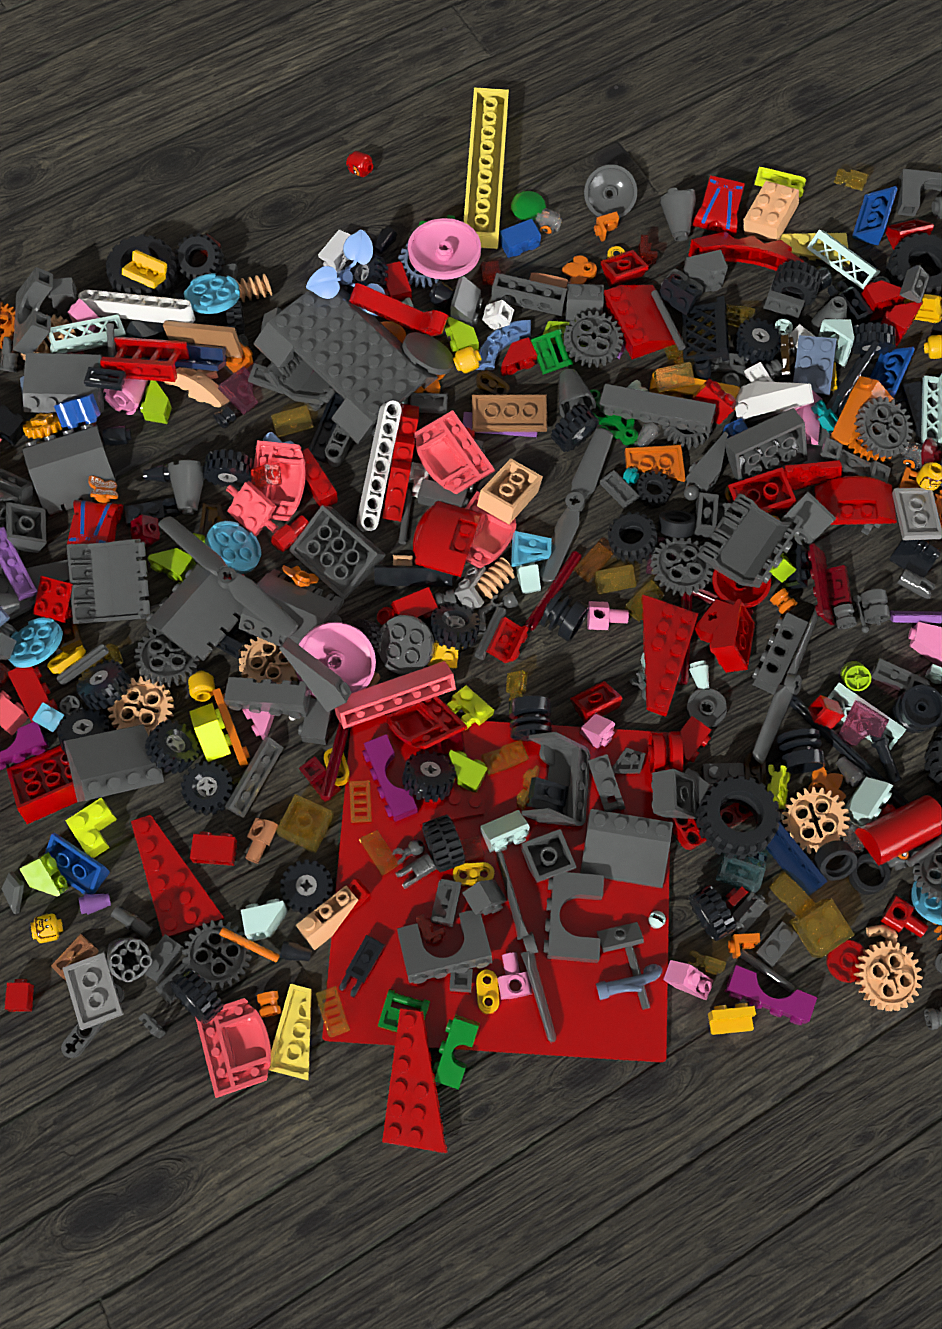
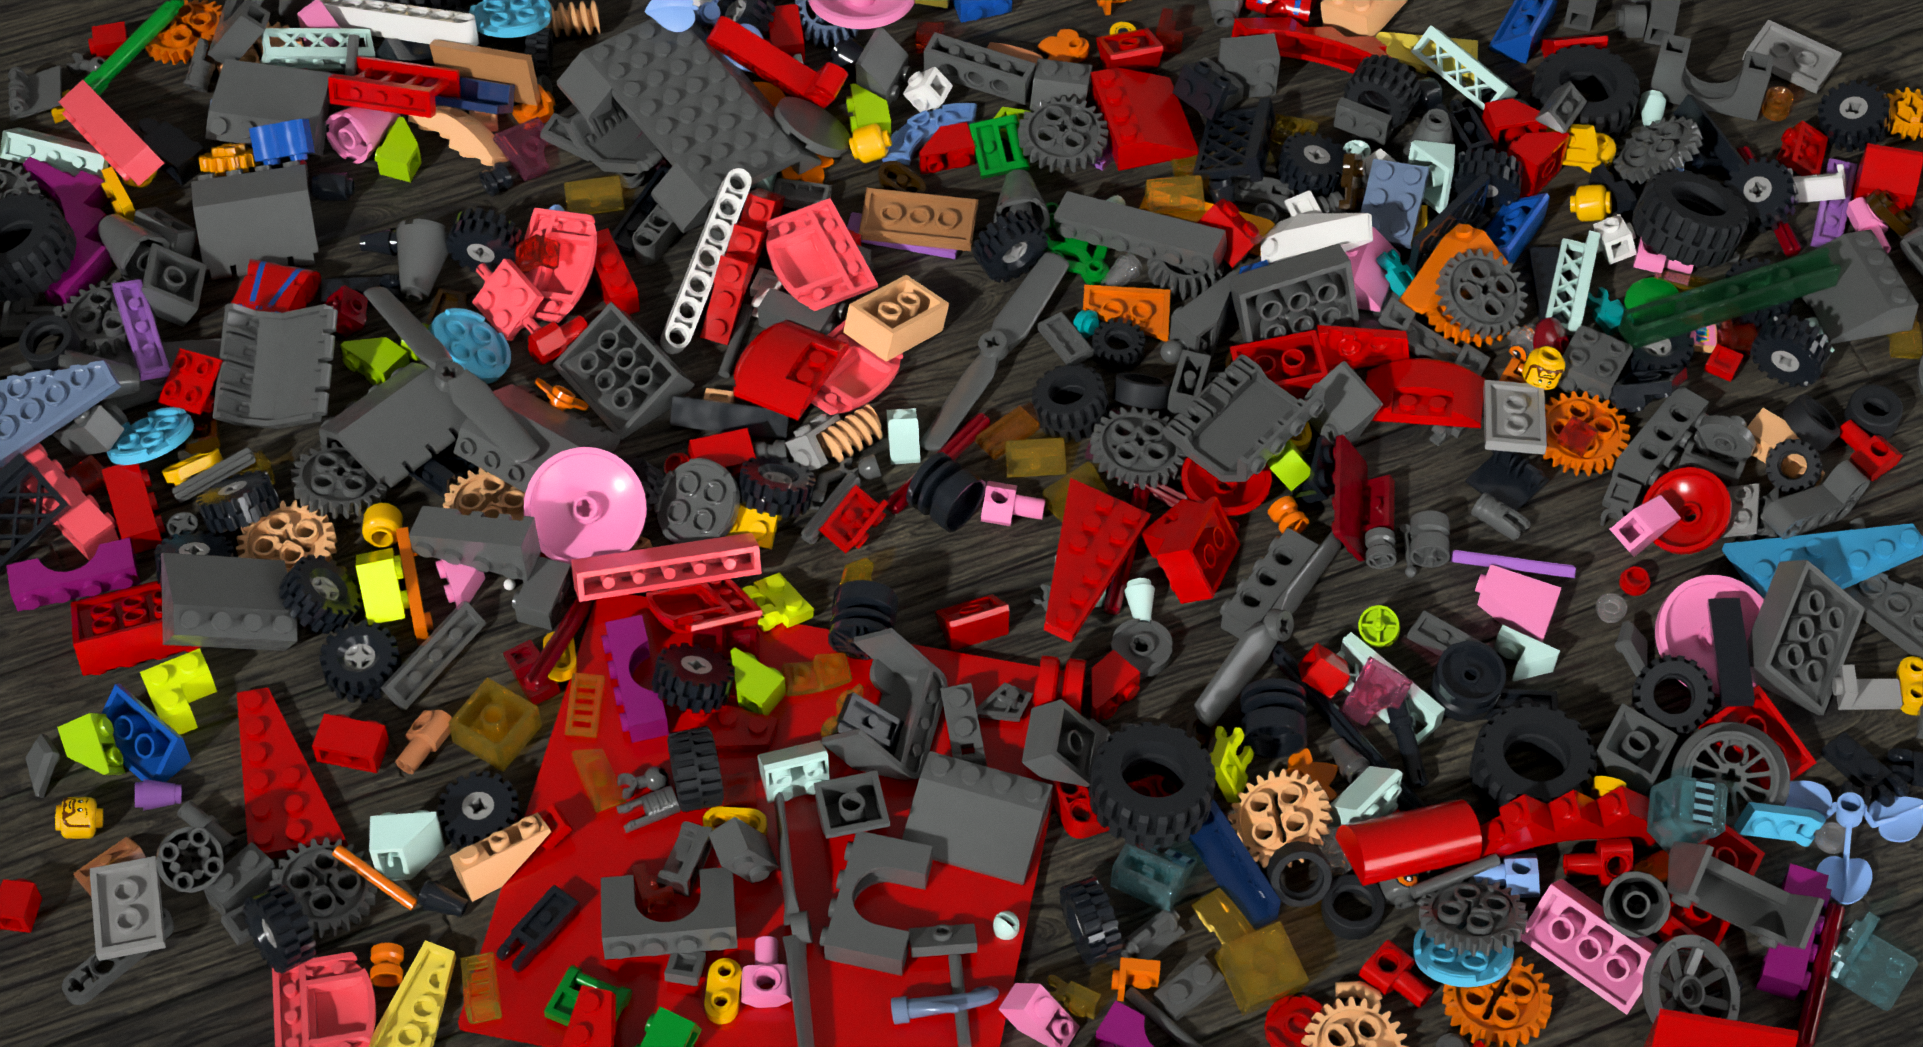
camera: 10 degrees right, 15 degrees down
medium azure bracket [32,702,65,732] -> none
black tile [84,367,127,391] -> none
orange animal [88,476,118,503] -> none
dark grey tile [139,1013,166,1039] -> none
dark grey wedge [279,637,352,712] -> none
medium azure wing [511,531,552,567] -> none
bright pink slope [580,714,615,750] -> none
dark grey bar [651,290,685,351] -> none
red plate [726,887,748,910] -> none

